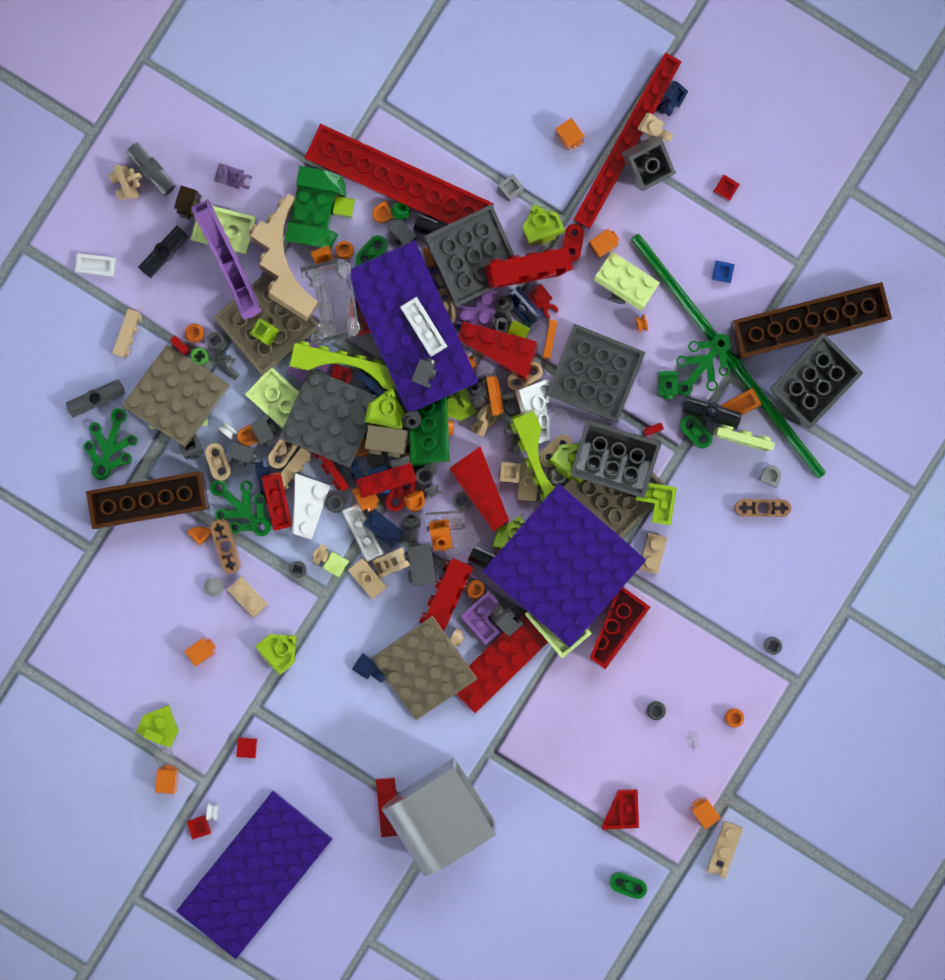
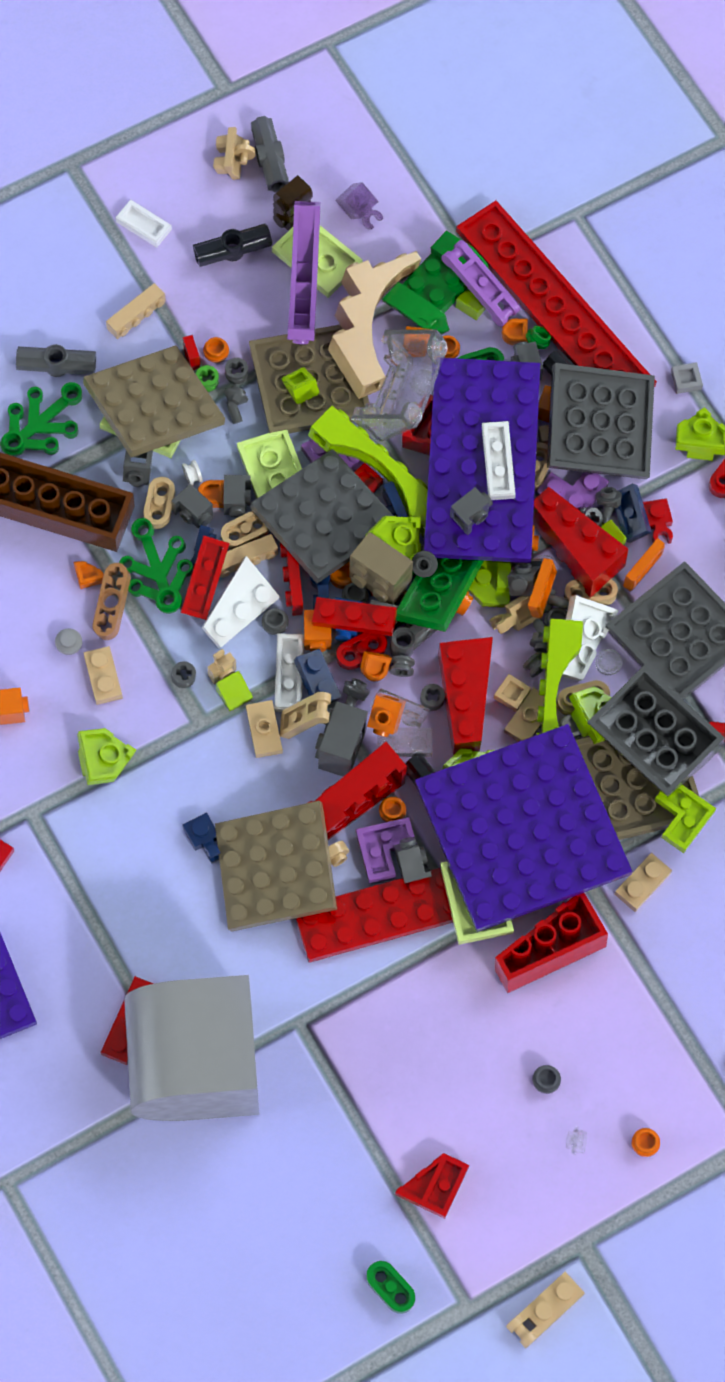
camera: 25 degrees right, 20 degrees down
red wedge [485,247,573,289] -> none
orange brick [690,797,721,830] -> none
none -> medium lavender plate [441,240,520,327]

